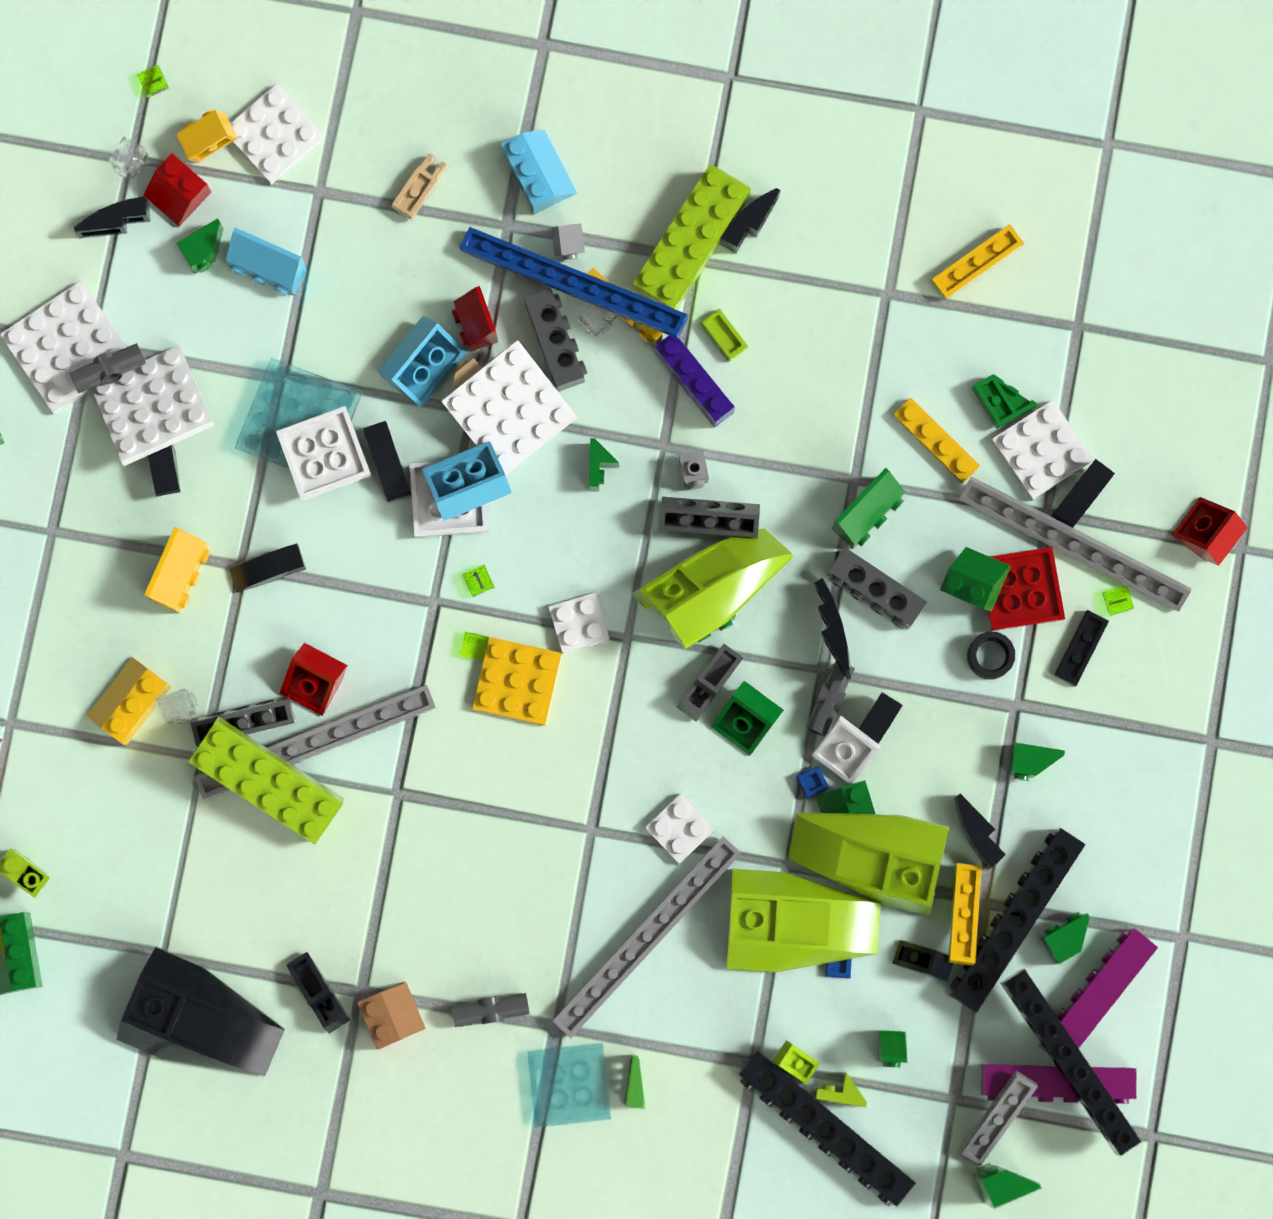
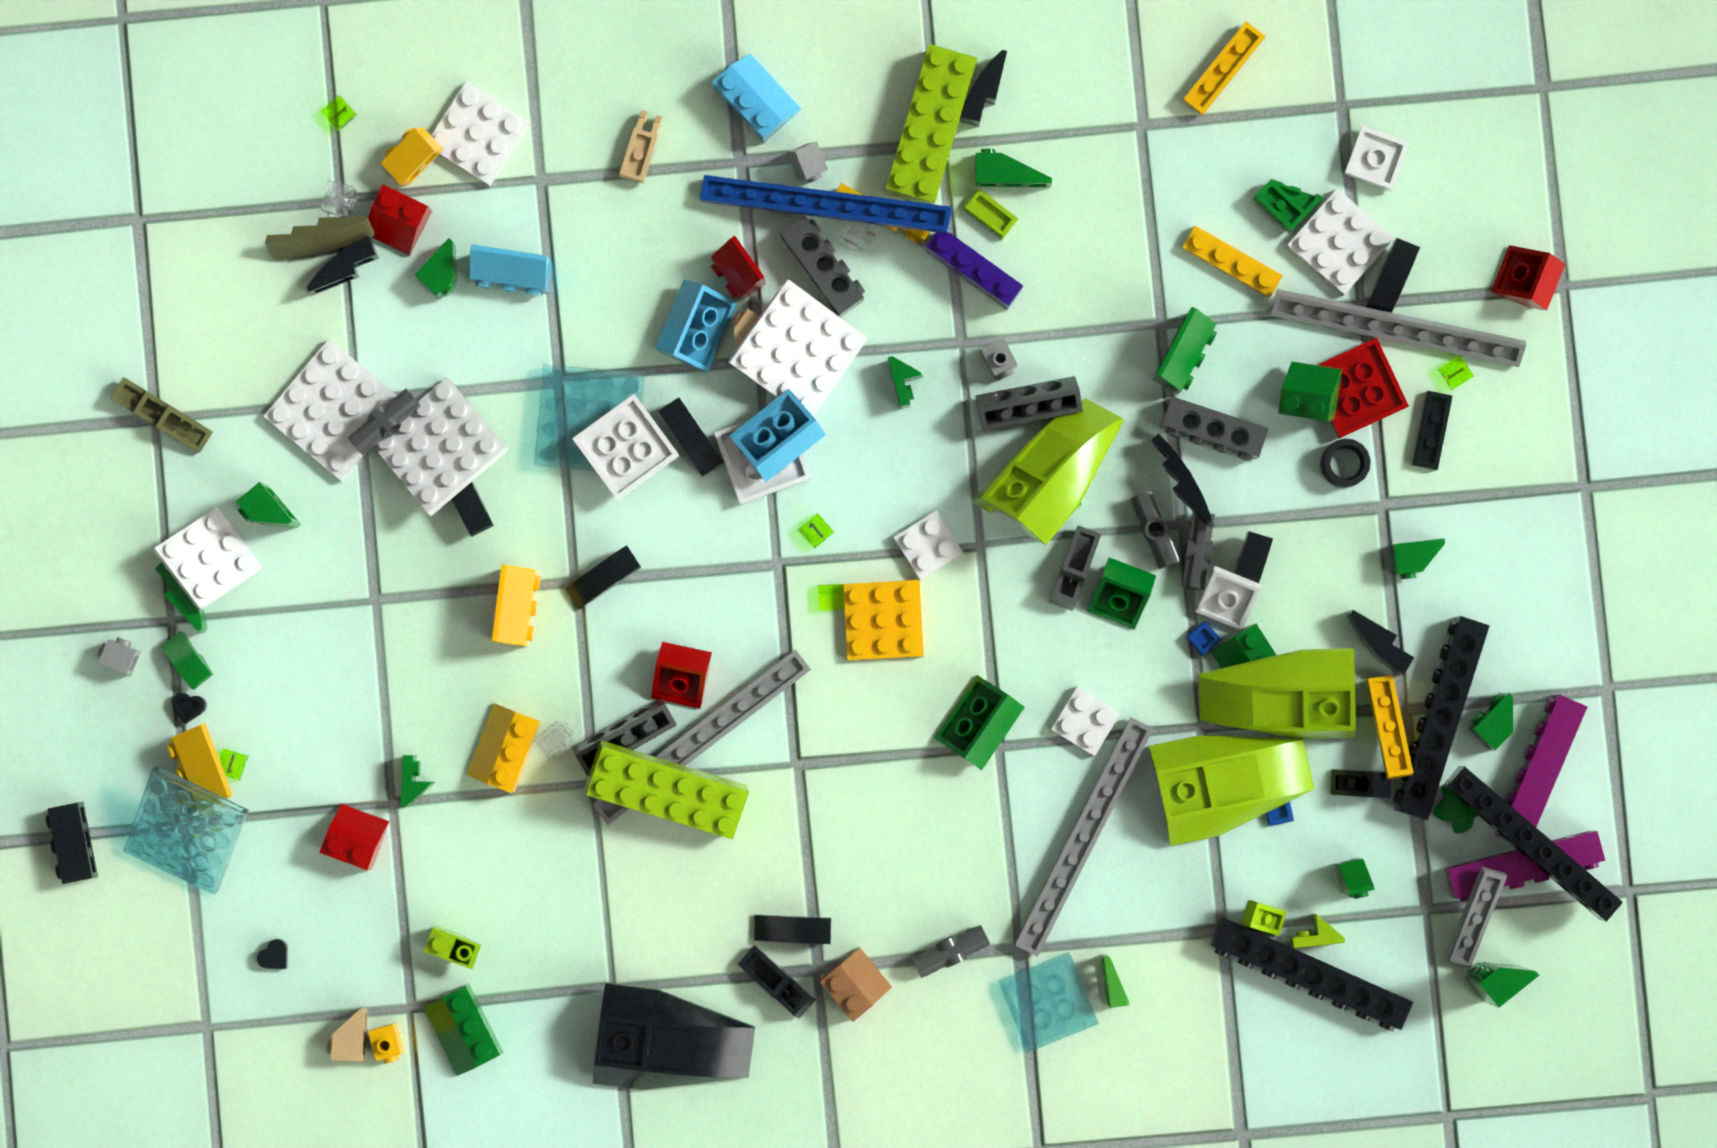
camera: 15 degrees left, 5 degrees up
none -> olive slope [265,216,375,259]
none -> green slope [401,755,435,807]
none -> black slope [754,915,831,944]
none -> green slope [934,675,1025,770]
none -> green slope [975,148,1052,188]
none -> dark grey piece [1130,490,1180,569]
none -> white plate [1344,125,1410,191]
none -> green plate [1434,786,1478,833]

